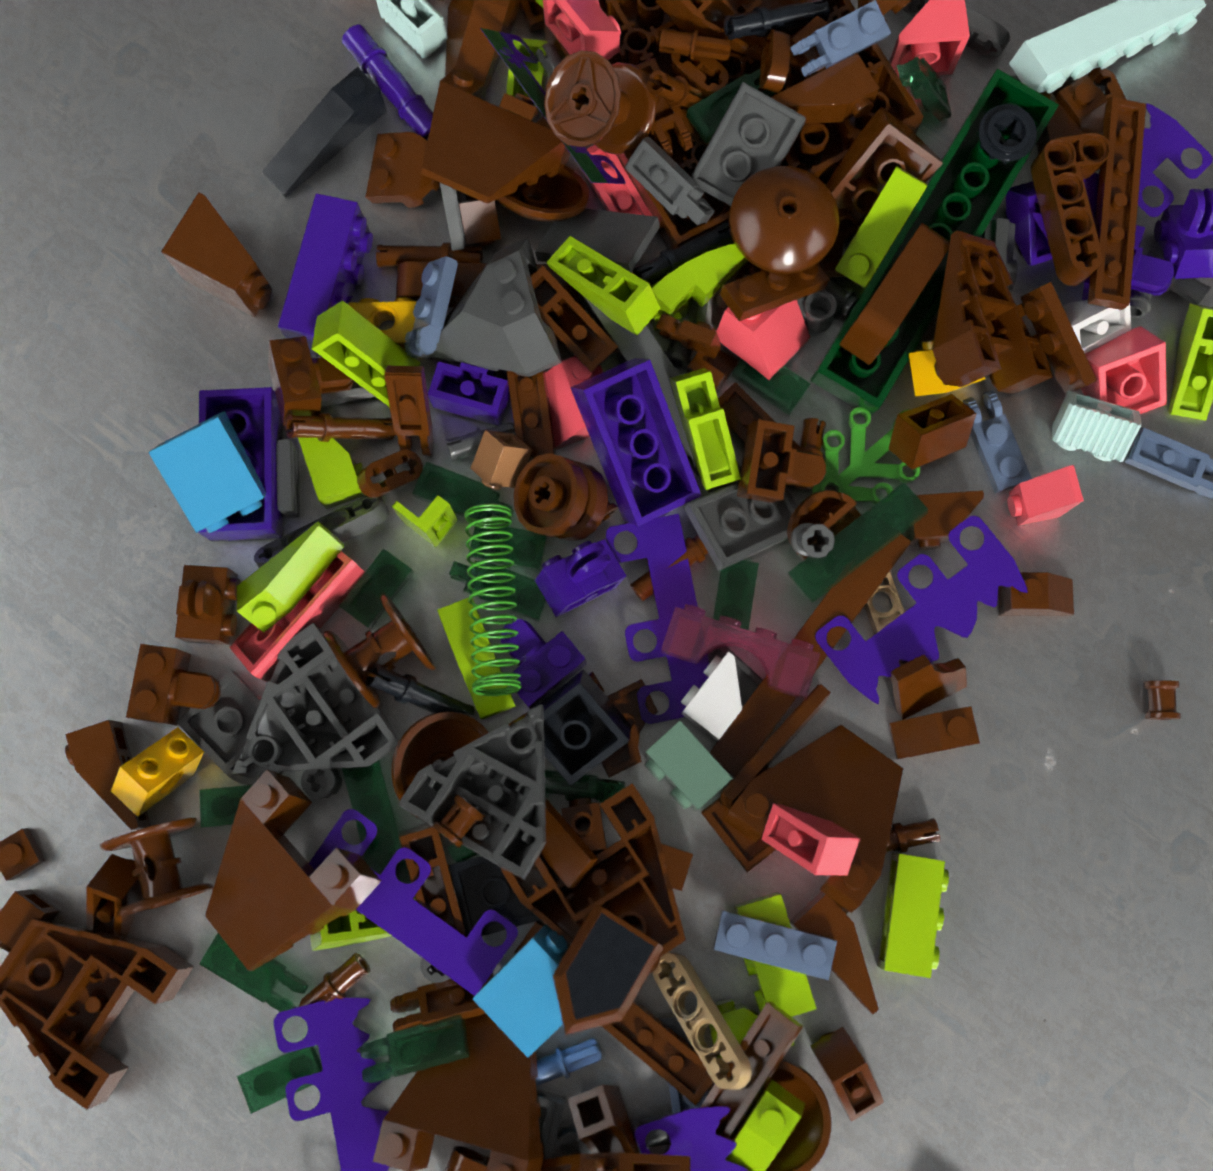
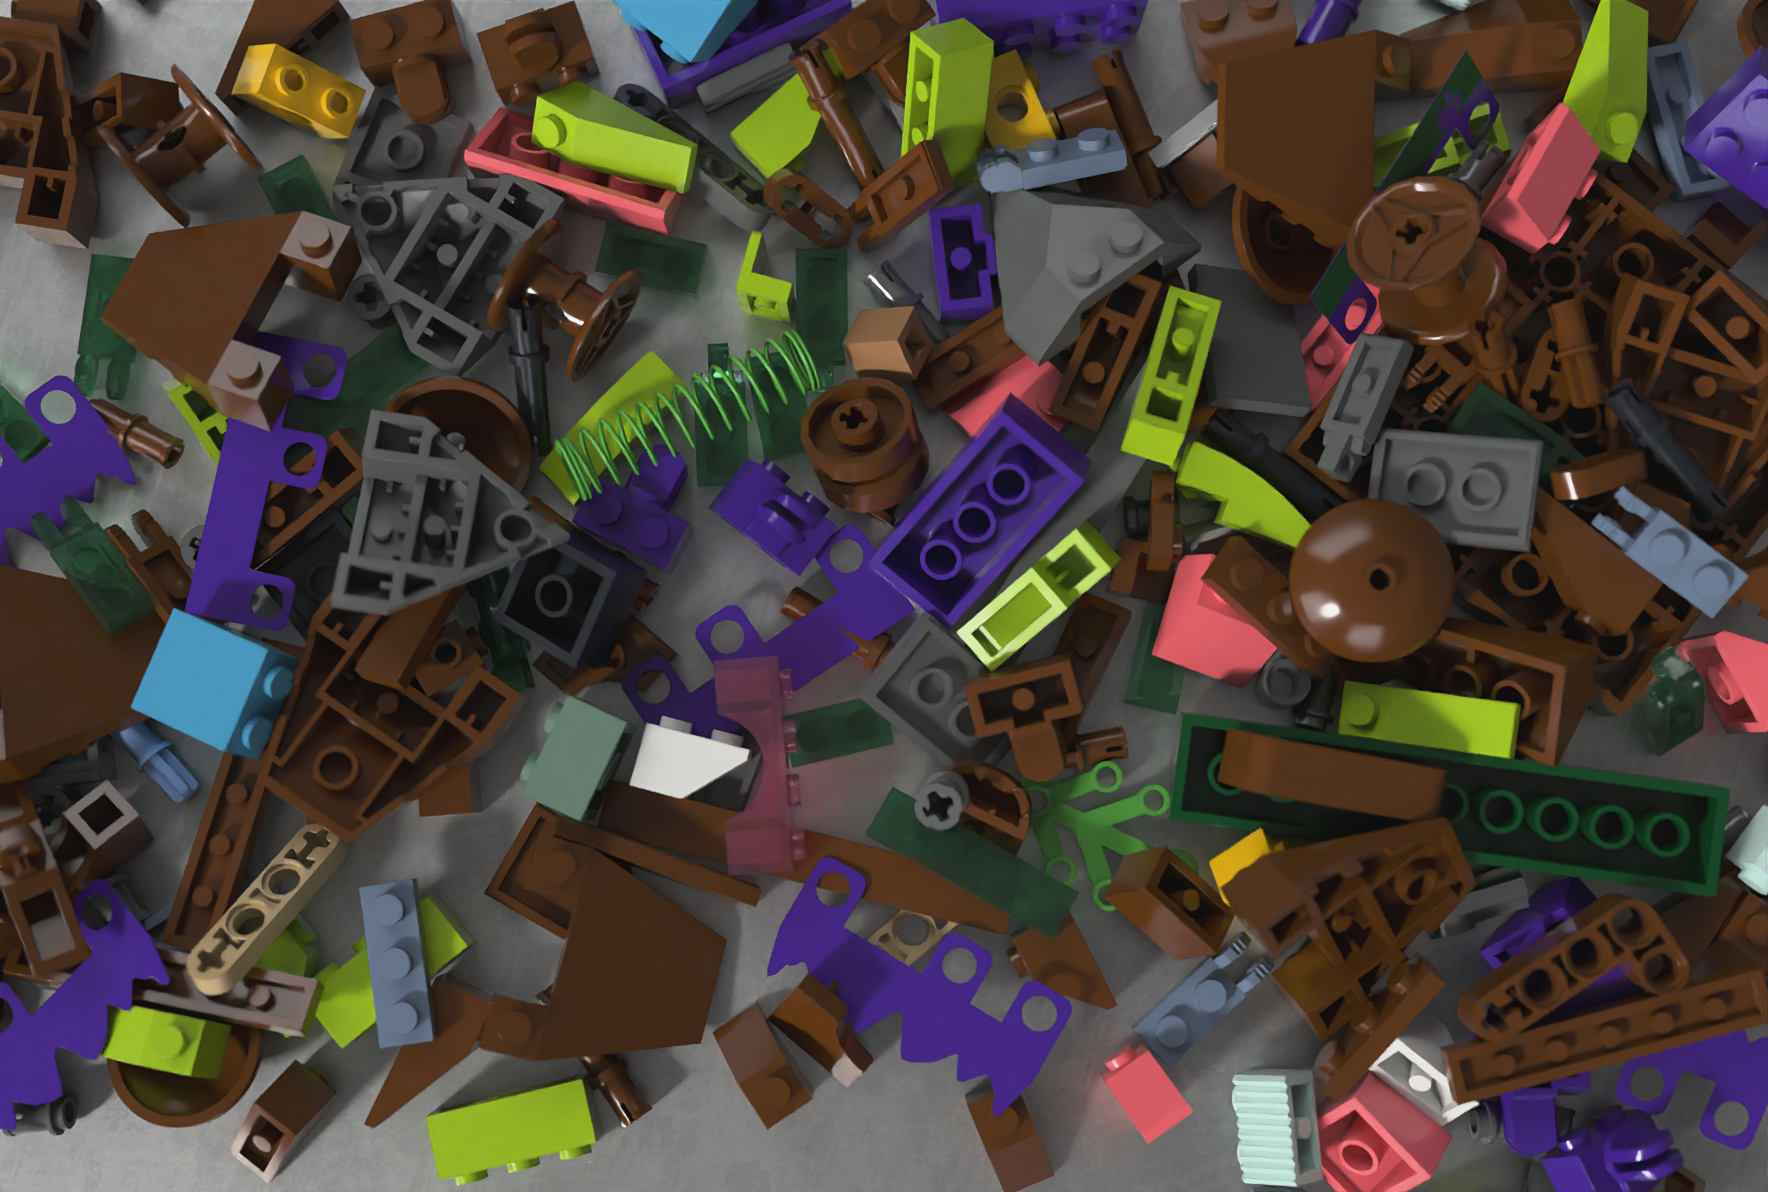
camera: 65 degrees right, 5 degrees up
reddish brown bush [432,794,485,848] -> none
reddish brown plate [499,93,540,123] -> none
black tile [552,904,664,1035] -> none
coral slope [761,803,860,875] -> none
black gear [976,104,1037,164] -> none

